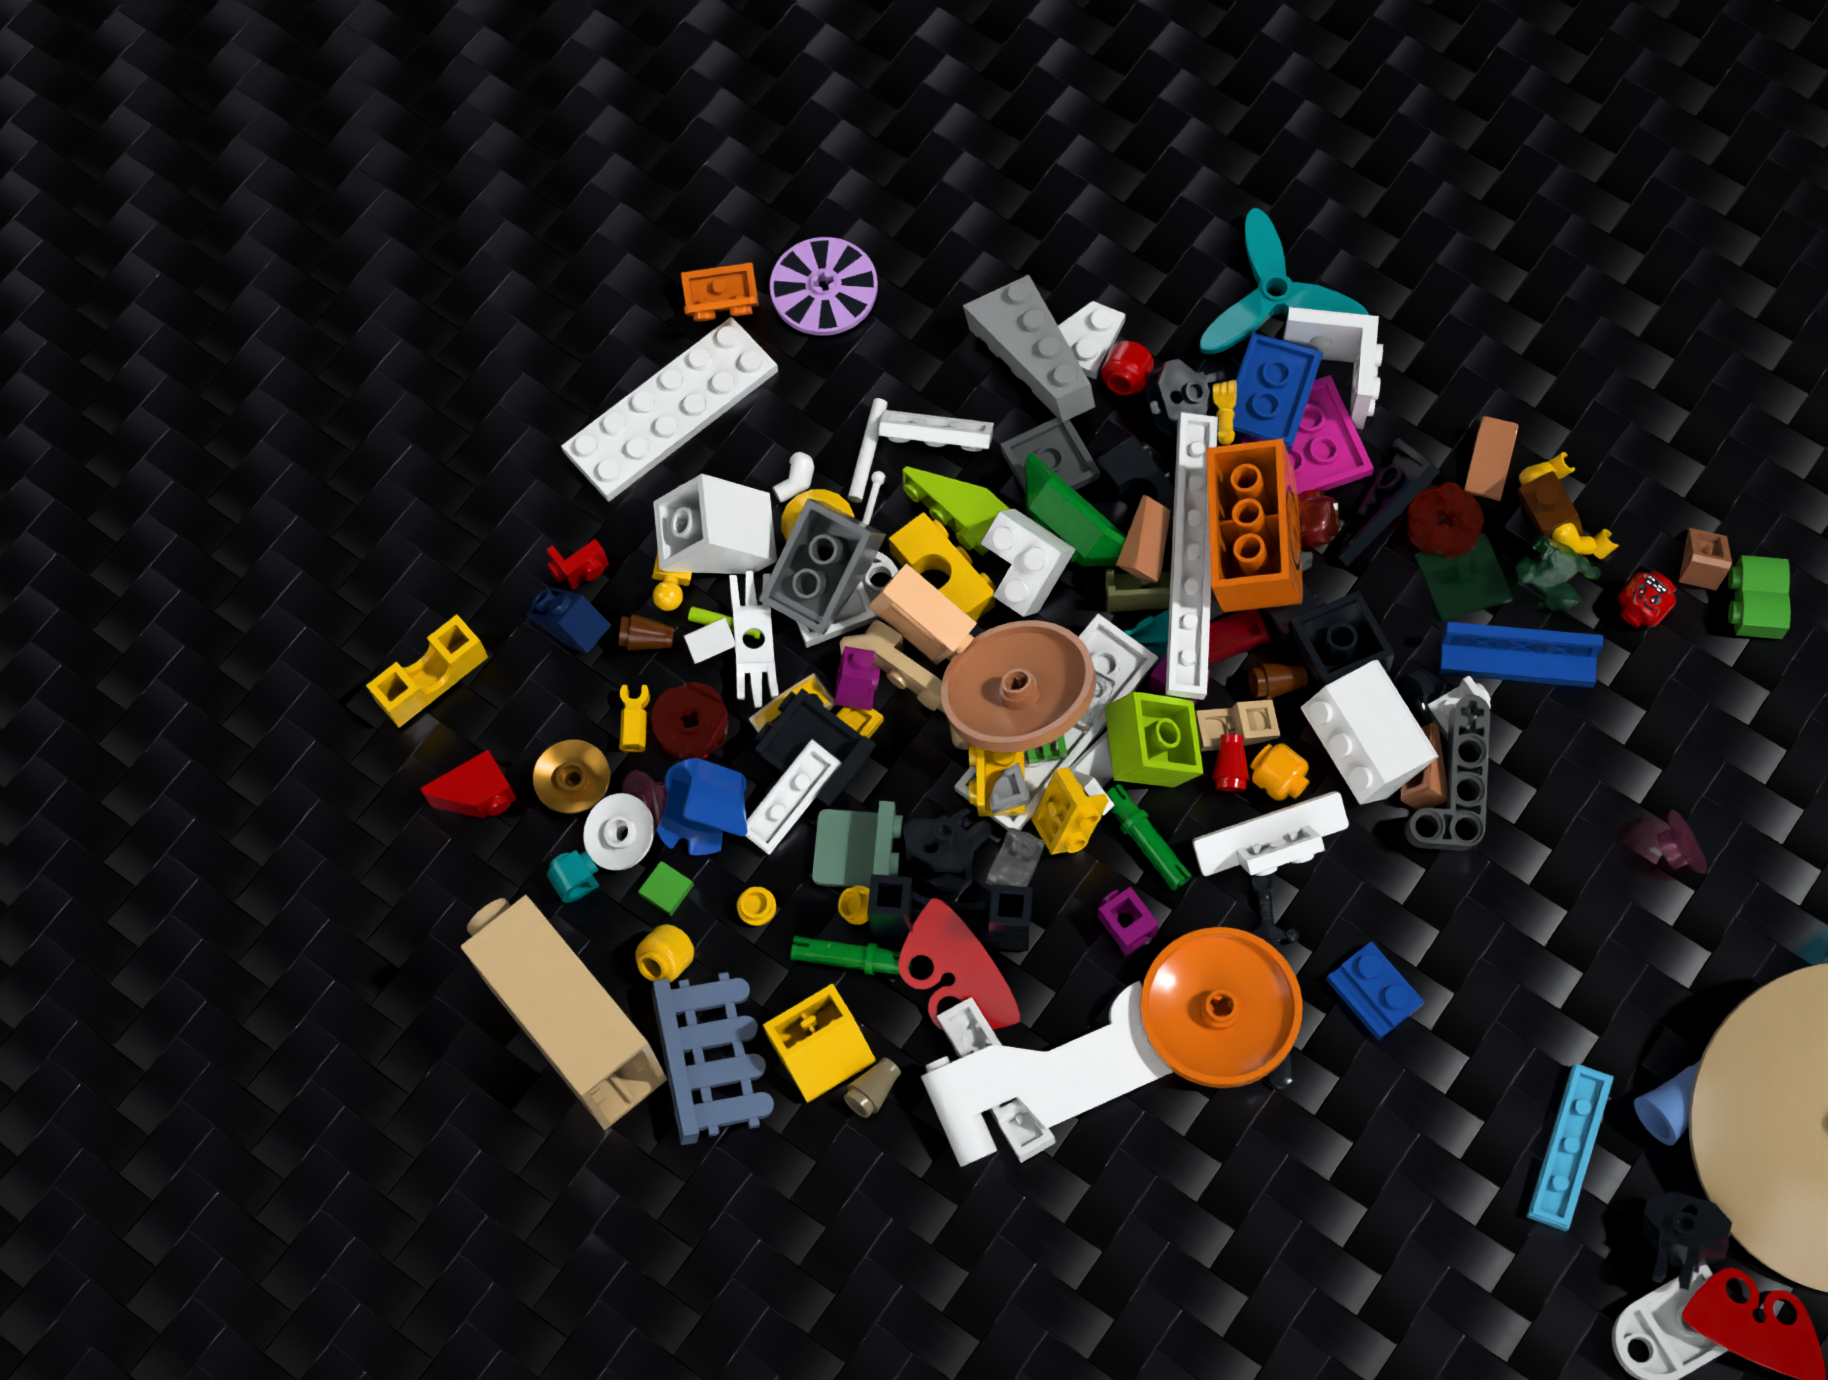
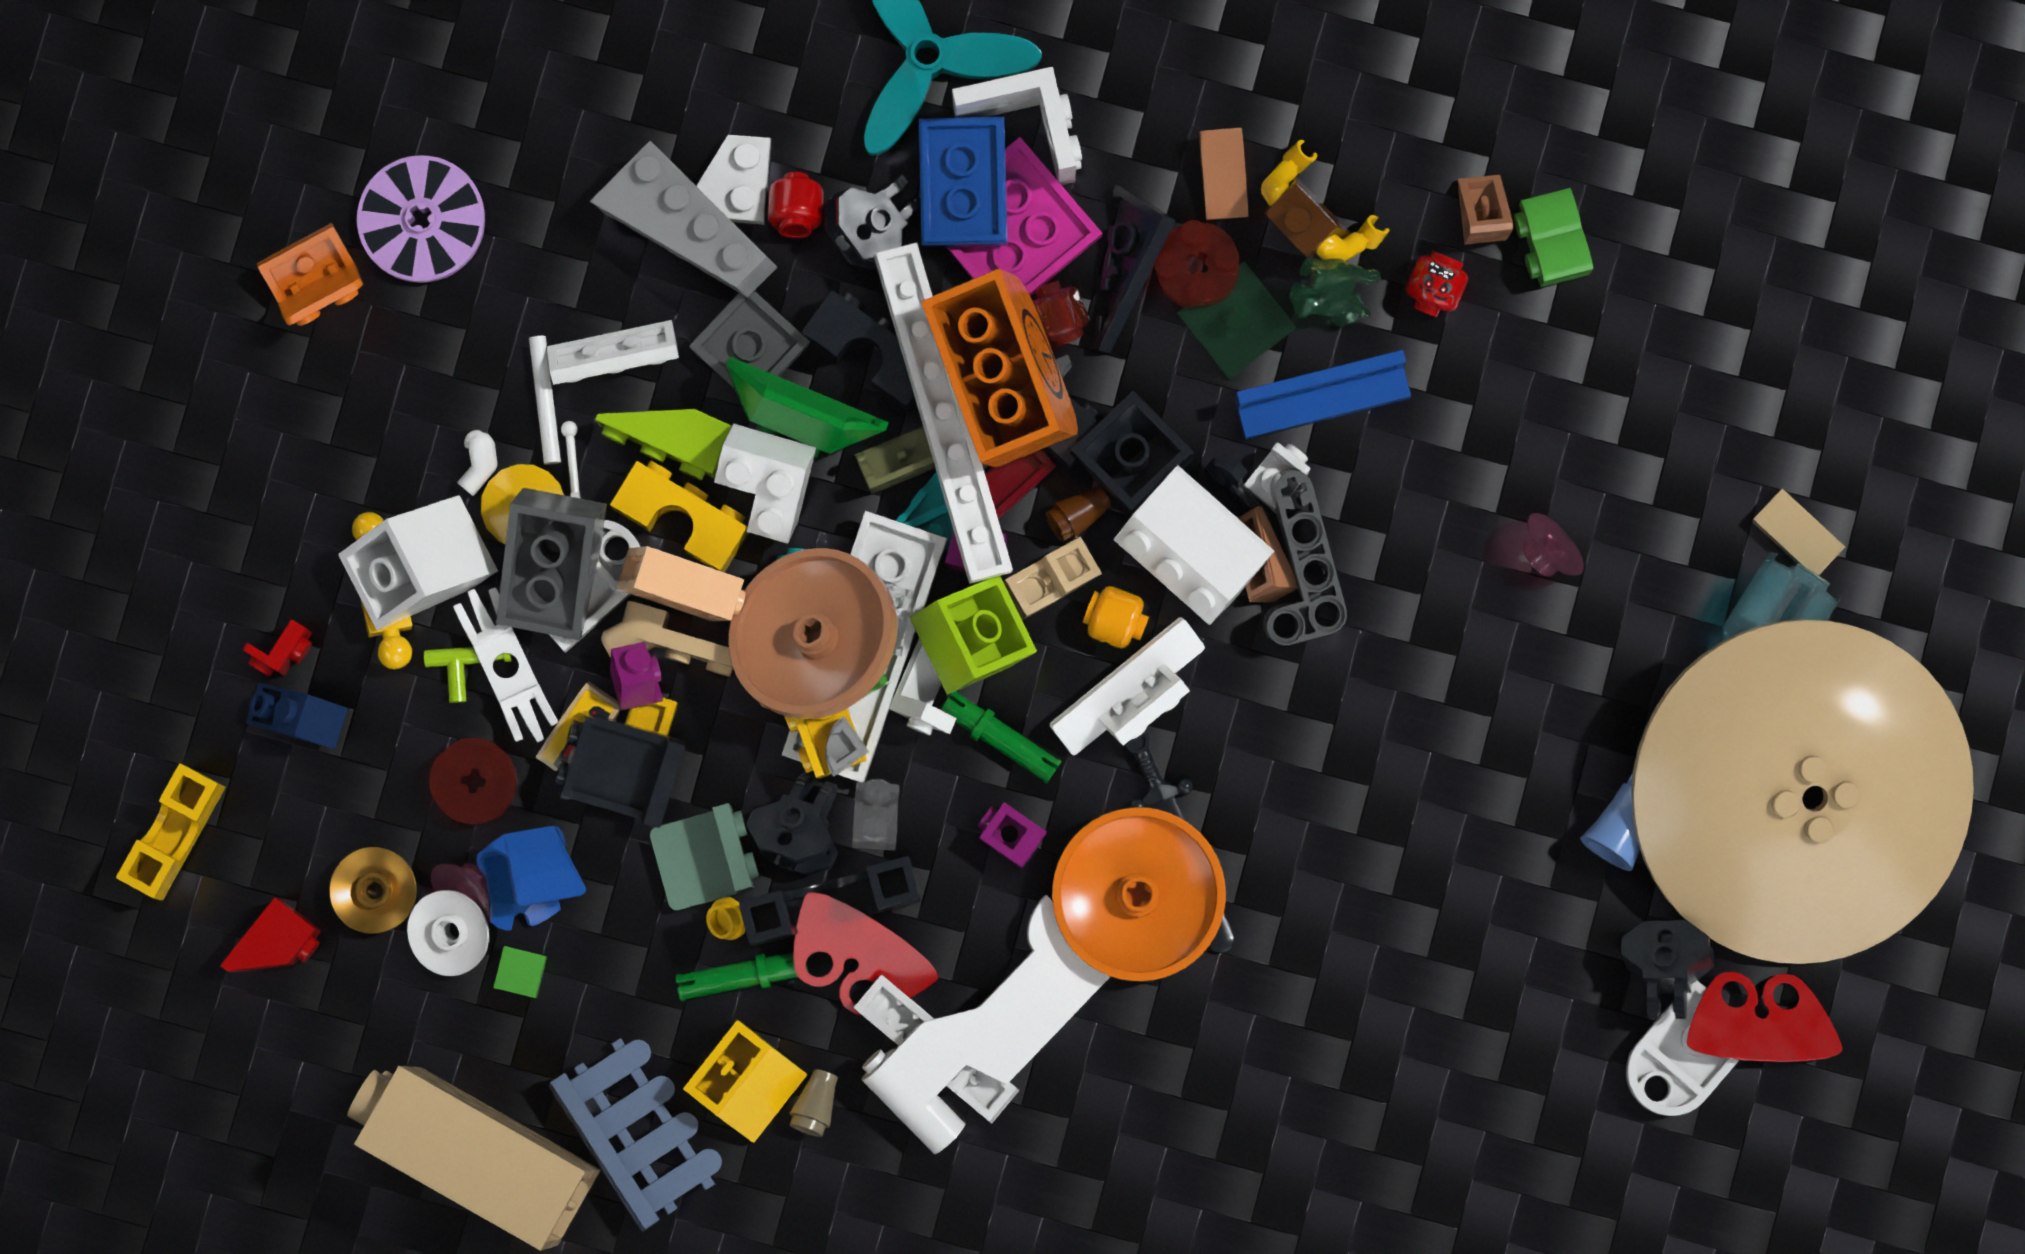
camera: 25 degrees left, 15 degrees up
teal plate [547,850,600,903] -> none
white plate [561,317,778,502] -> none
reddish brown cone [618,614,674,651] -> none
yellow bar [619,685,650,752] -> none
yellow head [635,924,694,983] -> none
white sticker [684,618,737,664] -> none
yellow plate [737,887,776,926] -> none
white tile [745,739,842,855] -> none
yellow bracket [1031,767,1109,855] -> none
nougat slope [1116,495,1171,582] -> none
red cone [1211,734,1250,792] -> none
yellow piece [1213,380,1237,445] -> none
blue plate [1326,941,1424,1041] -> none
medium azure tile [1527,1063,1614,1231] -> none

